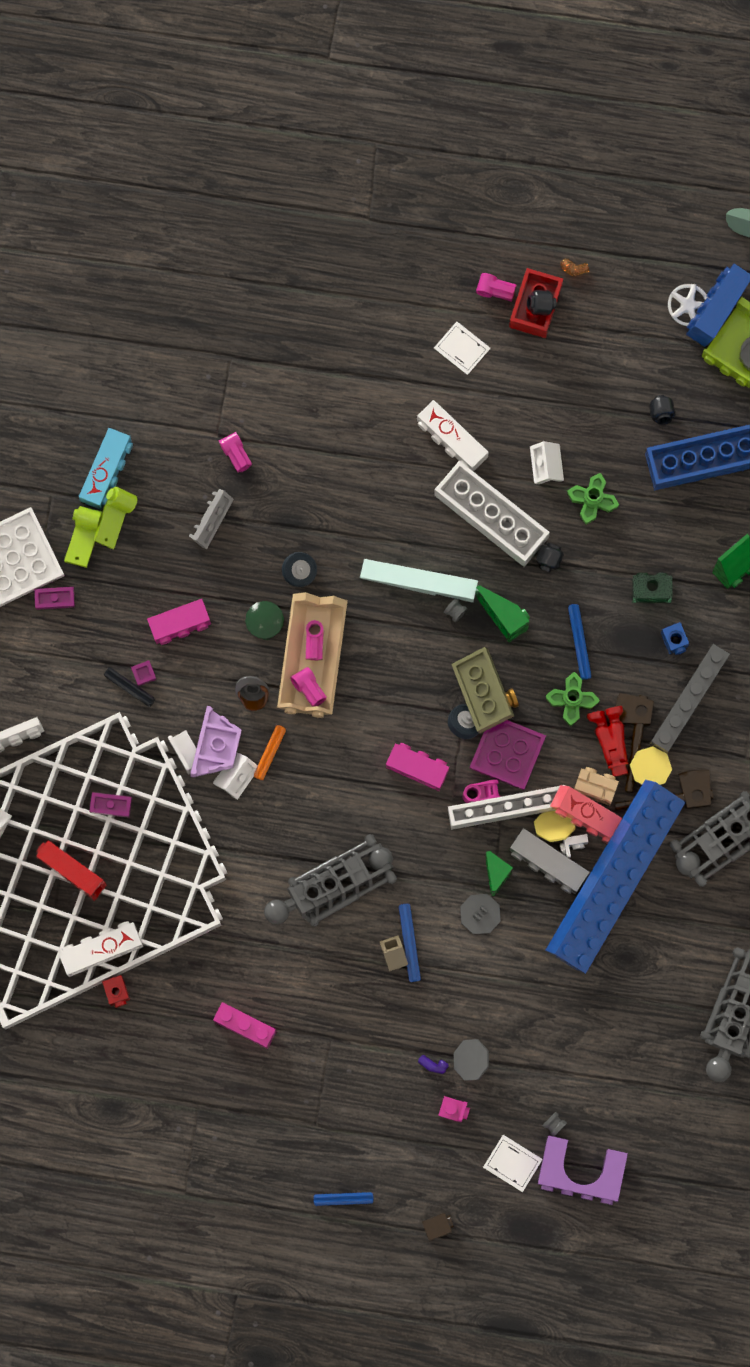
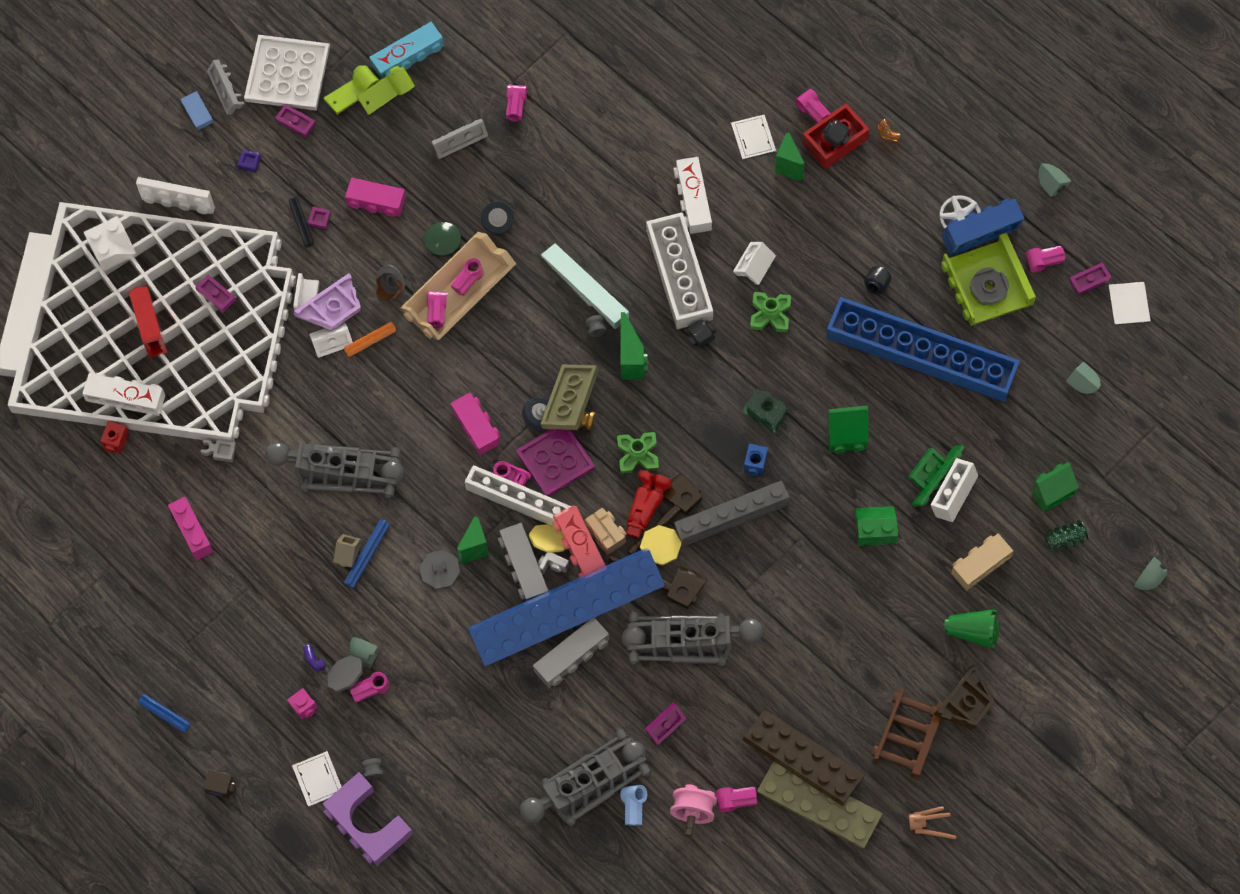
camera: 35 degrees right, 10 degrees down
blue axle [568,604,591,680] -> none
none -> light grey plate [200,439,236,462]
none -> dark purple tile [237,150,261,172]
none -> sand green brick [349,637,379,669]
none -> dark pink piece [349,672,390,703]
none -> light grey brick [533,617,609,688]
none -> green slope [775,133,804,181]

